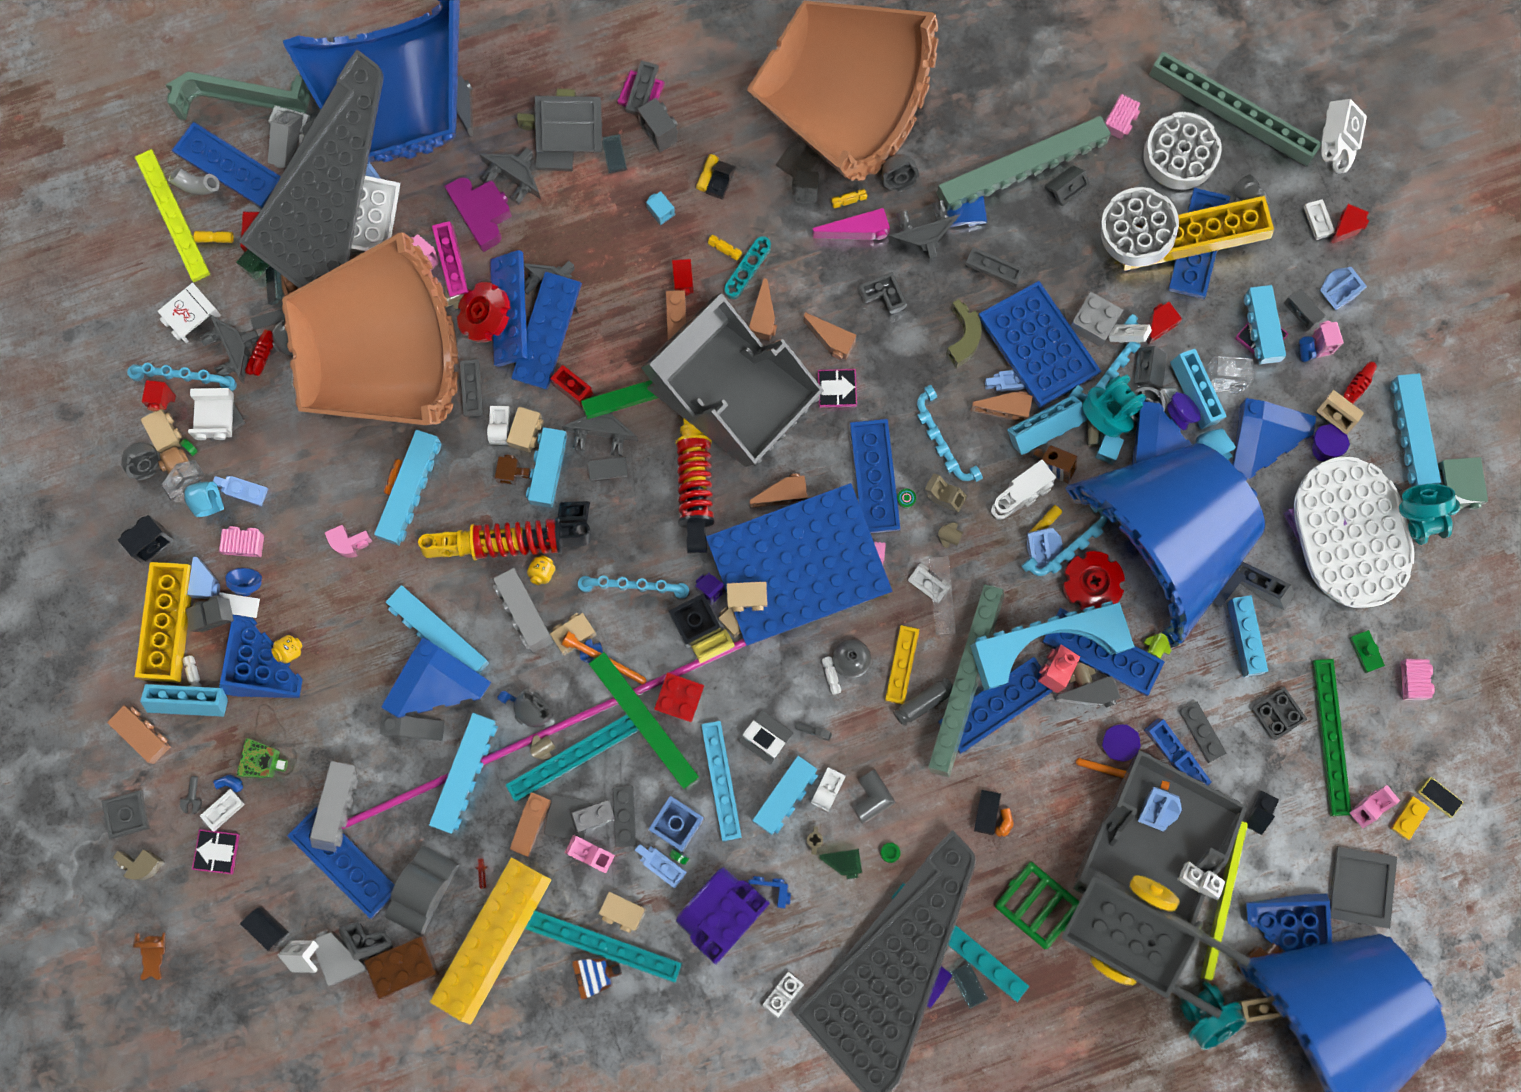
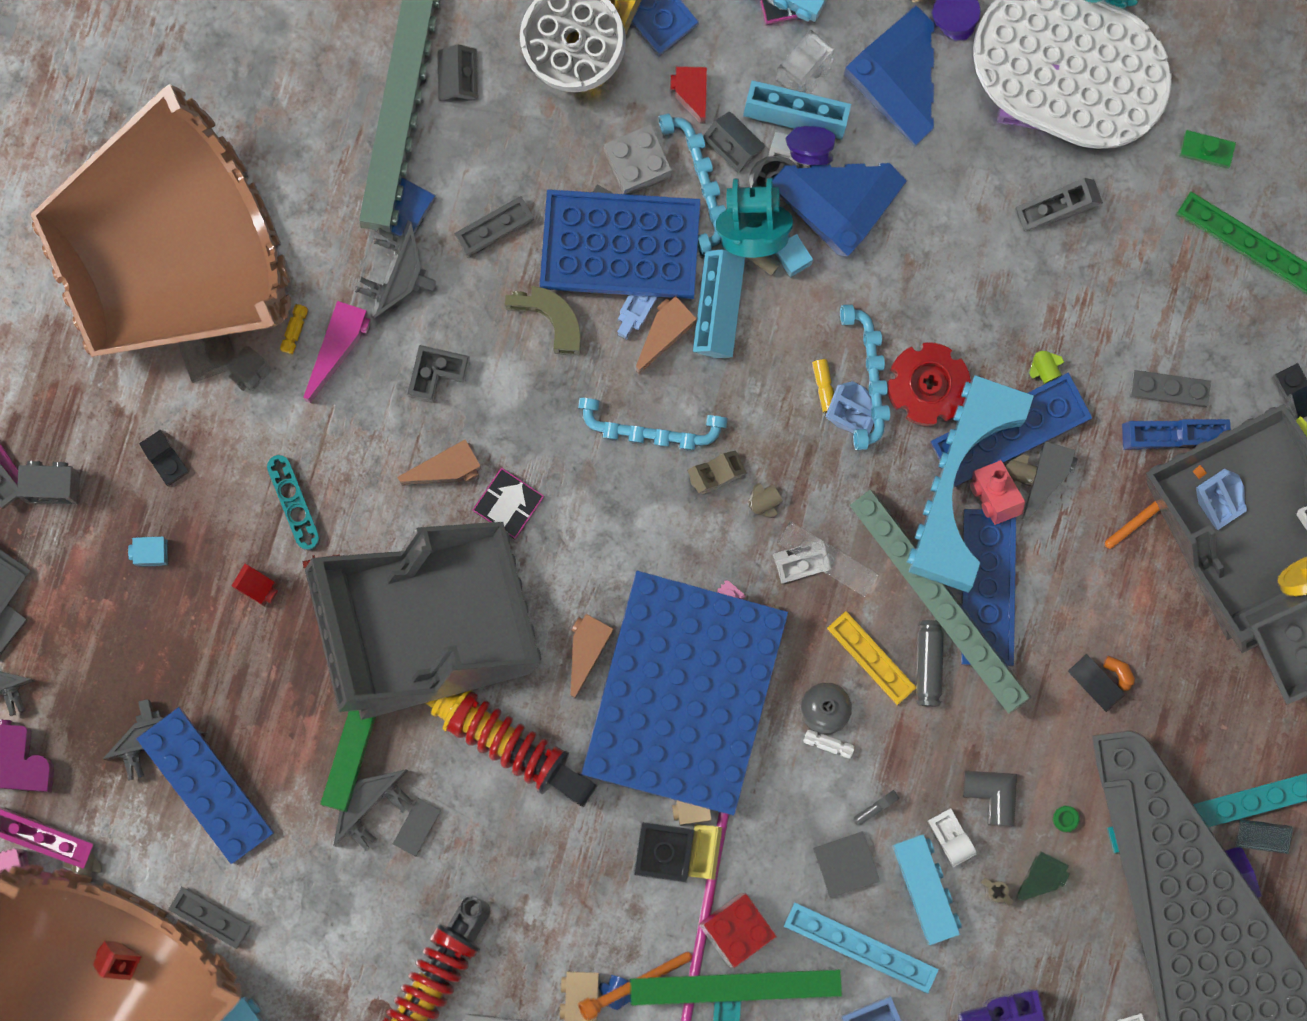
camera: 55 degrees left, 5 degrees up
red piece [457,282,510,343] -> none
white plate [487,406,510,444] -> none
blue plate [490,250,528,367] -> none
reddish brown brick [495,455,531,485] -> none
tan brick [506,407,544,453] -> none
medium azure brick [526,427,567,508] -> none
yellow head [527,555,555,585] -> none
red brick [550,365,593,408] -> none
black slope [557,501,590,523] -> none
medium azure bar [578,575,689,600] -> none
clear light blue tile [602,134,627,174] -> none
nougat brick [666,290,687,340] -> none
dark purple slope [695,573,725,605] -> none
yellow piece [696,154,719,192] -> none
yellow axle [708,235,742,260] -> none
tan brick [727,582,767,612] -> none
slope [742,721,786,759] -> none
blue bracket [748,876,791,909] -> none
nougat slope [749,278,778,341] -> none
blue plate [850,419,901,533] -> none
dark grey cylinder [881,155,919,191] -> none
green tile [897,489,916,509] -> none
white brick [991,460,1056,520] -> none
green bar [995,862,1080,950] -> none
reddish brown torso [1033,445,1077,484] -> none
blue cone [1065,443,1265,648] -> none
dark purple hat [1102,724,1141,762] -> none
white plate [1109,324,1152,343] -> none
medium azure piece [1196,428,1236,460] -> none
dark grey sticker [1213,570,1246,607] -> none
medium azure brick [1227,595,1268,678] -> none
dark grey slope [1252,687,1308,741] -> none
bright pink brick [1400,659,1435,700] -> none
none -> red slope [93,941,142,980]

